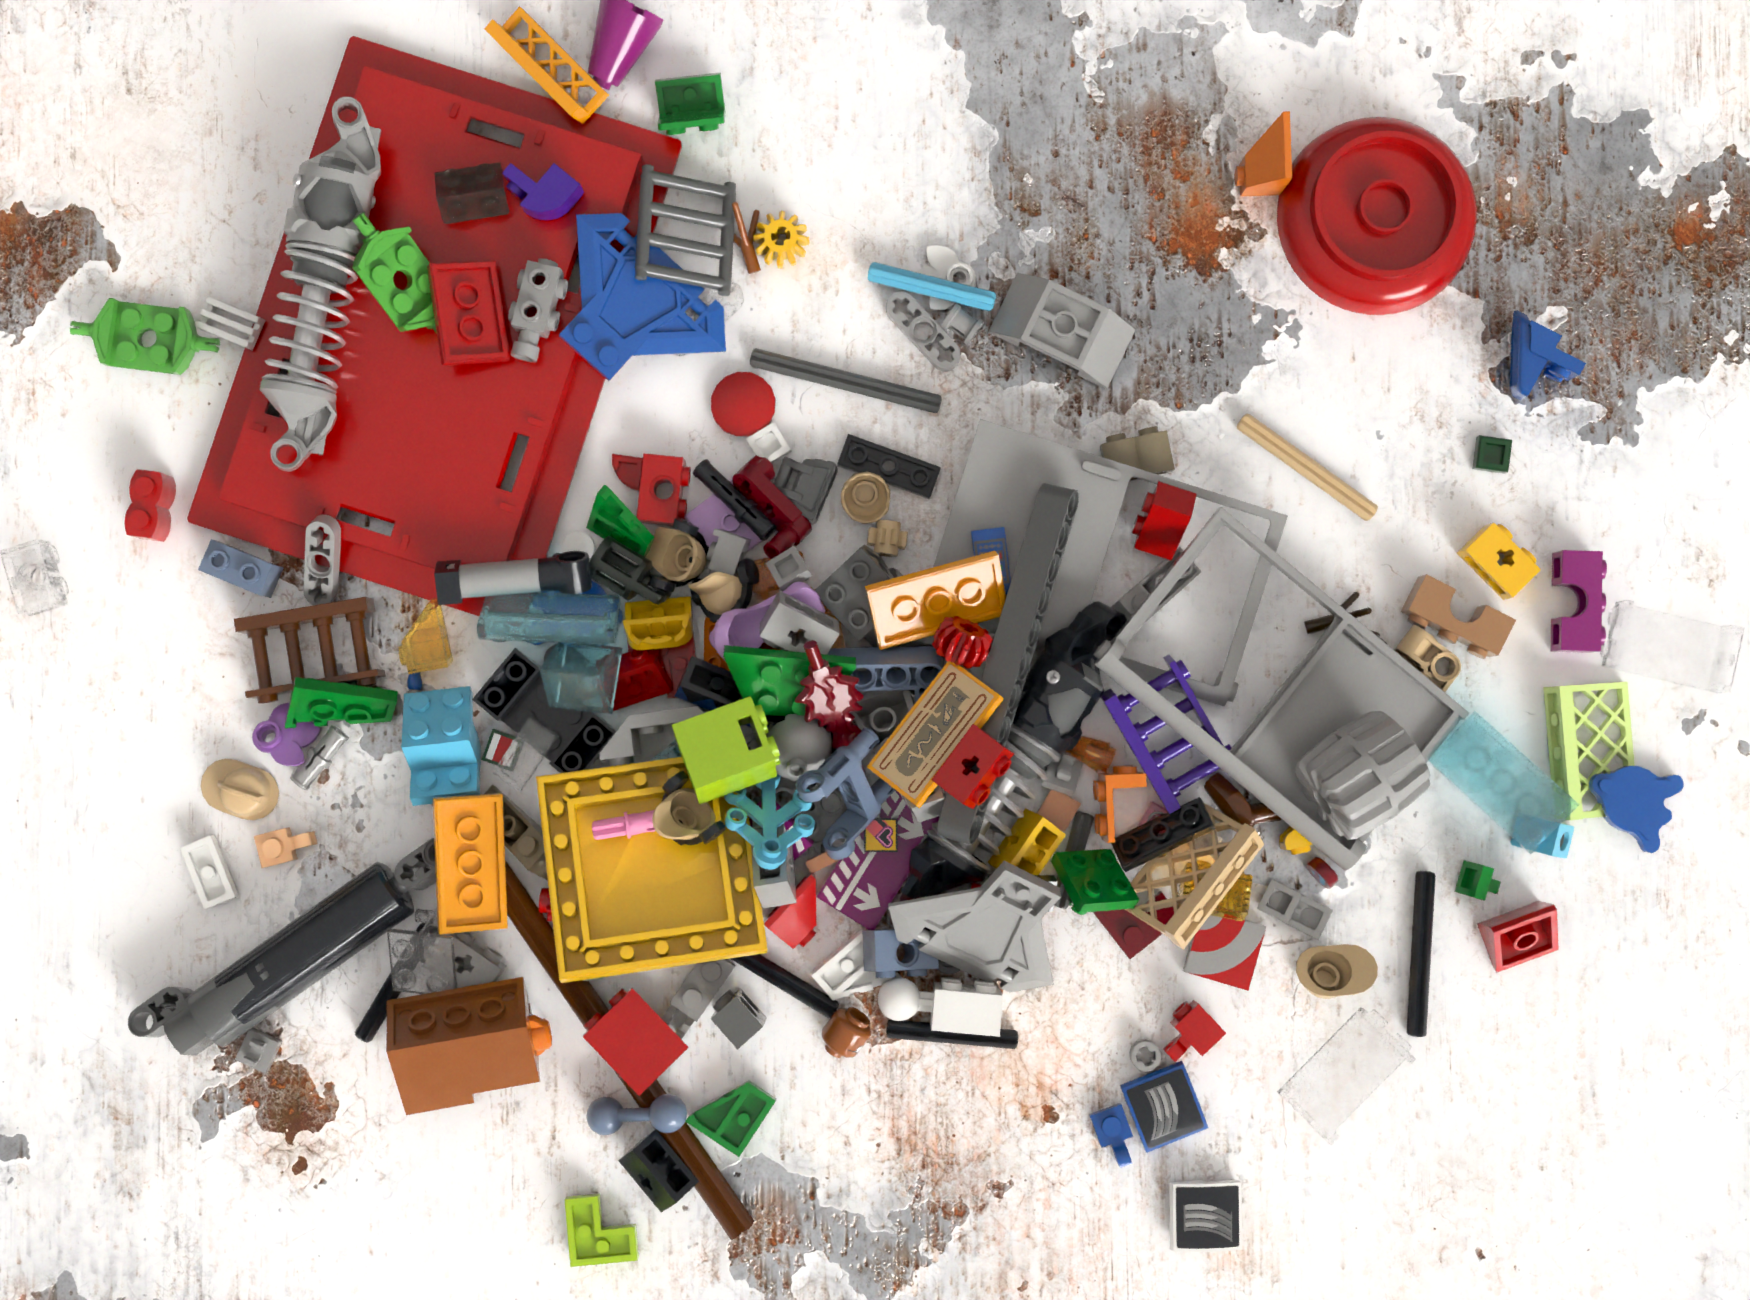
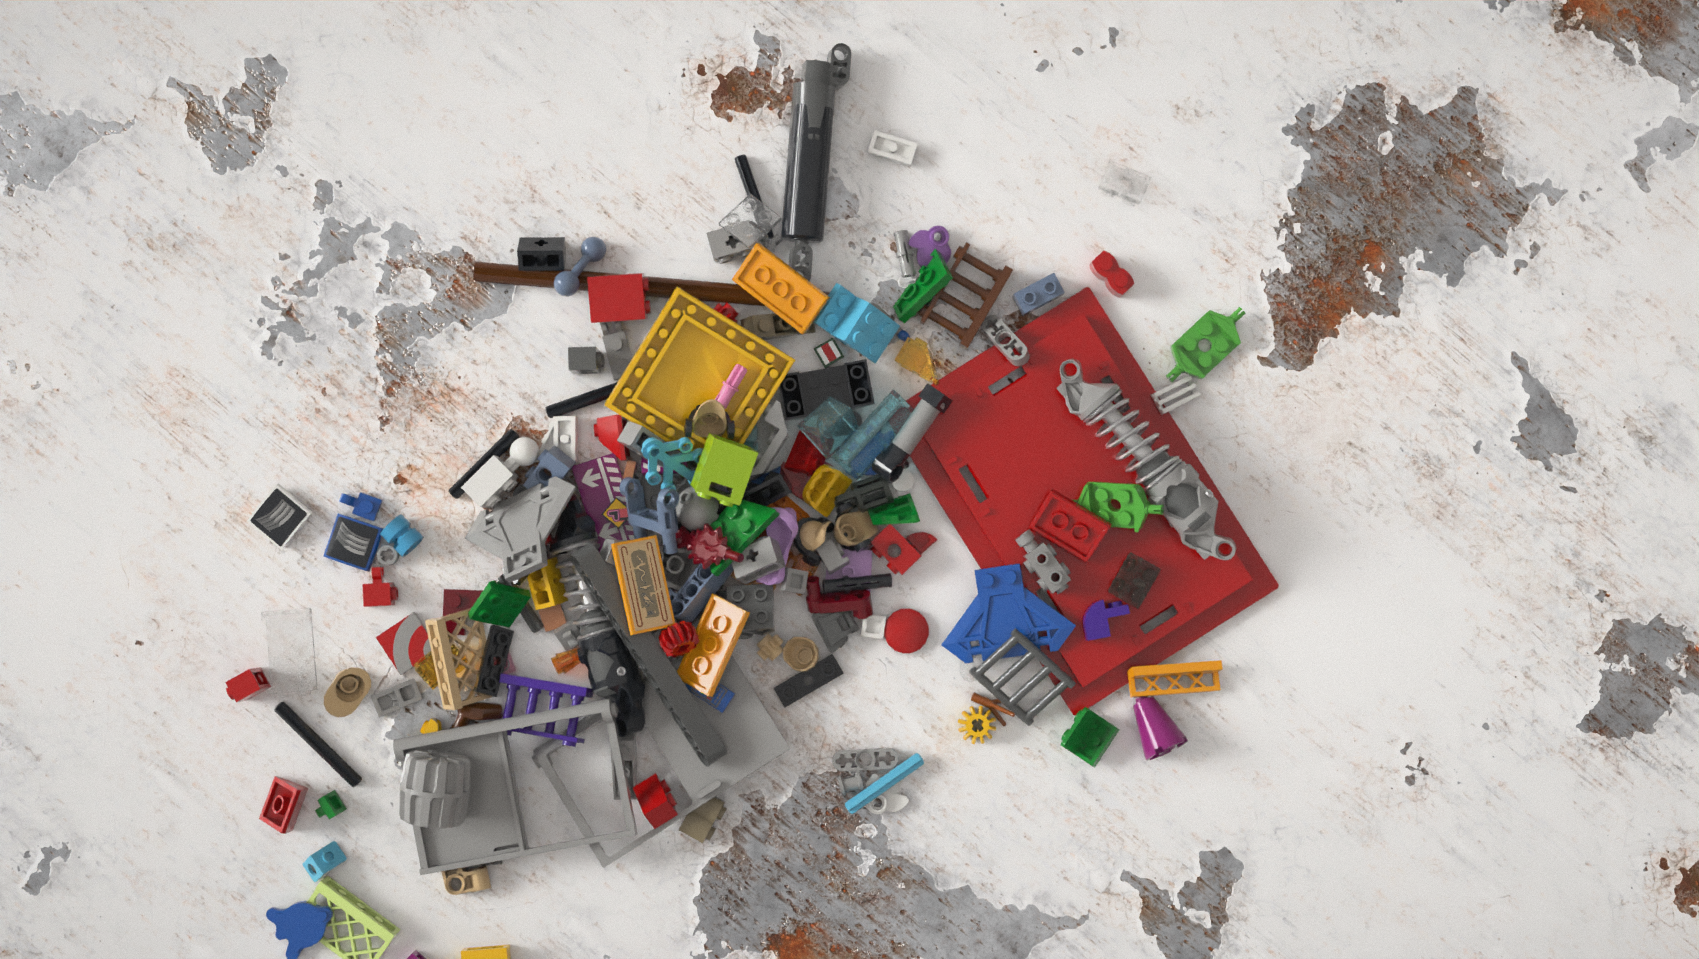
camera: 130 degrees right, 0 degrees up
tan piece [201,759,279,820] -> none
light grey tile [235,1028,282,1073] -> none
light nougat plate [254,827,318,868] -> none
piece [386,977,552,1115] -> none
clear tile [492,717,559,792] -> none
lime plate [564,1193,639,1267] -> none
green wing [685,1080,777,1157] -> none
dark grey axle [750,348,942,413] -> none
dark orange head [822,1007,871,1058] -> none
red brick [932,724,1014,809] -> none
light grey slope [988,273,1136,390] -> none
orange bracket [1093,765,1147,843] -> none
tan axle [1236,413,1378,521] -> none
dark brown plant [1304,592,1380,637] -> none
dark red tile [1306,857,1338,889] -> none
medium nougat arch [1400,574,1516,659] -> none
clear light blue brick [1428,711,1580,854] -> none
none -> red brick [225,667,271,702]
none -> dark azure wheel [380,514,424,557]

